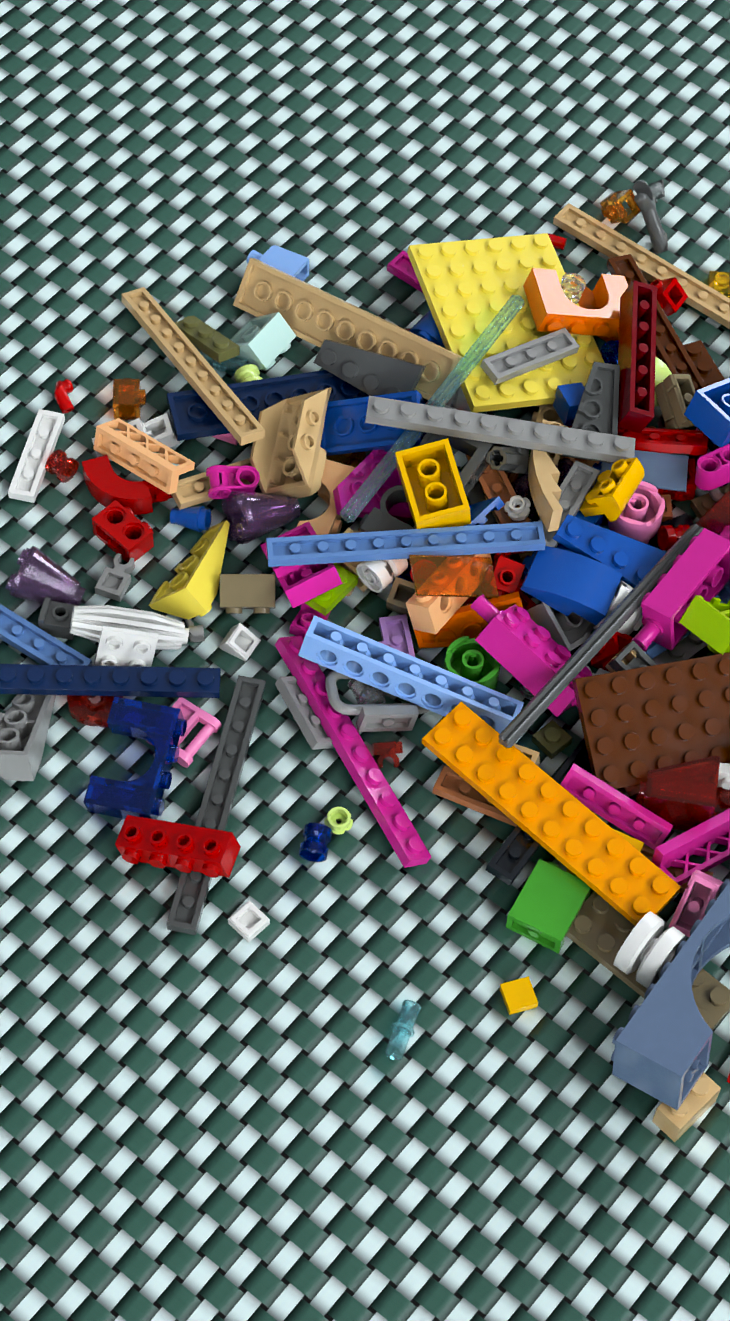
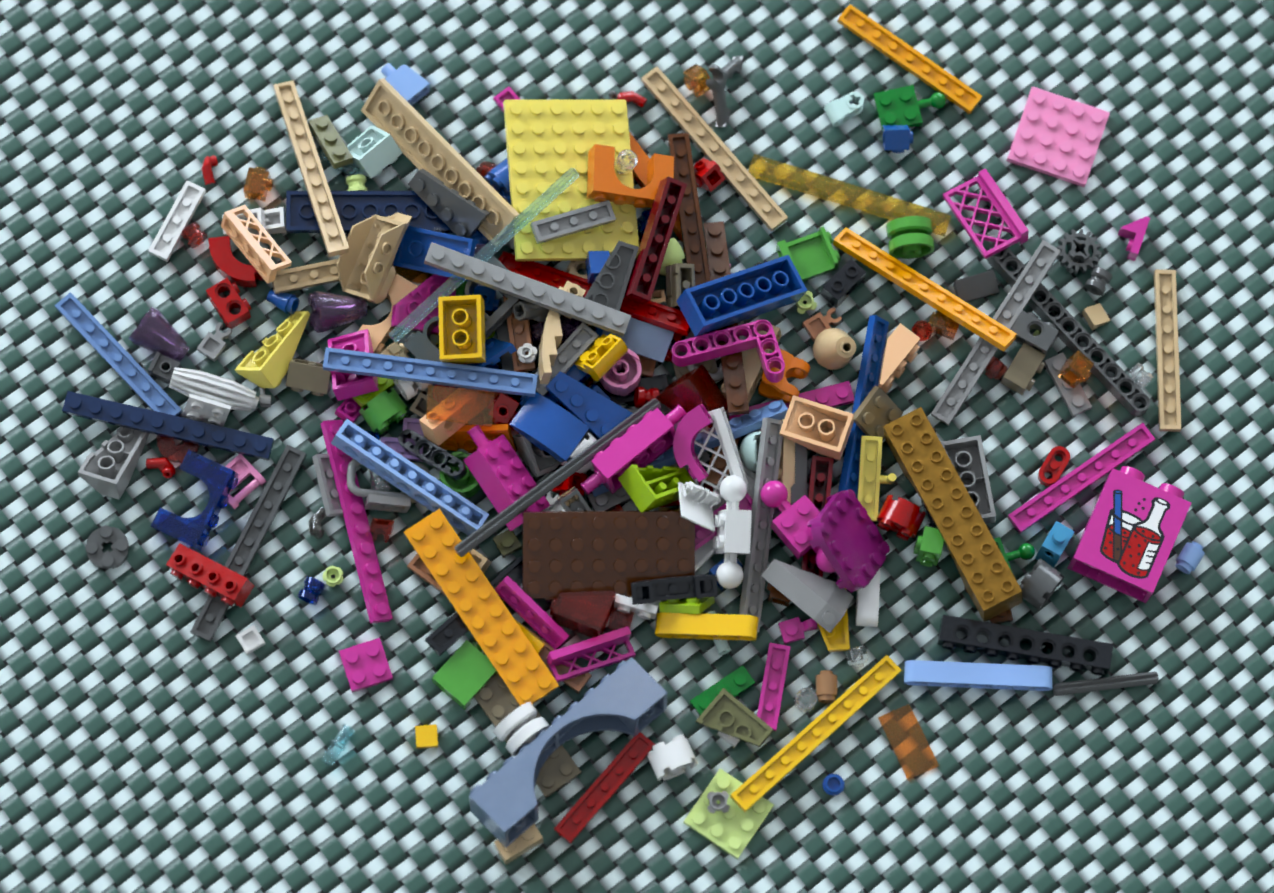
camera: 10 degrees right, 15 degrees up
dark pink piece [206,465,260,499] -> none
white slope [218,623,261,661] -> none
bright pink brick [669,870,724,937] -> none
none -> dark grey plate [85,525,129,569]
none -> red arm [146,457,175,479]
none -> clear smoke arm [309,507,326,539]
none -> dark pink plate [339,638,393,693]
none -> bright green brick [359,387,408,435]
none -> black beam [398,429,467,480]

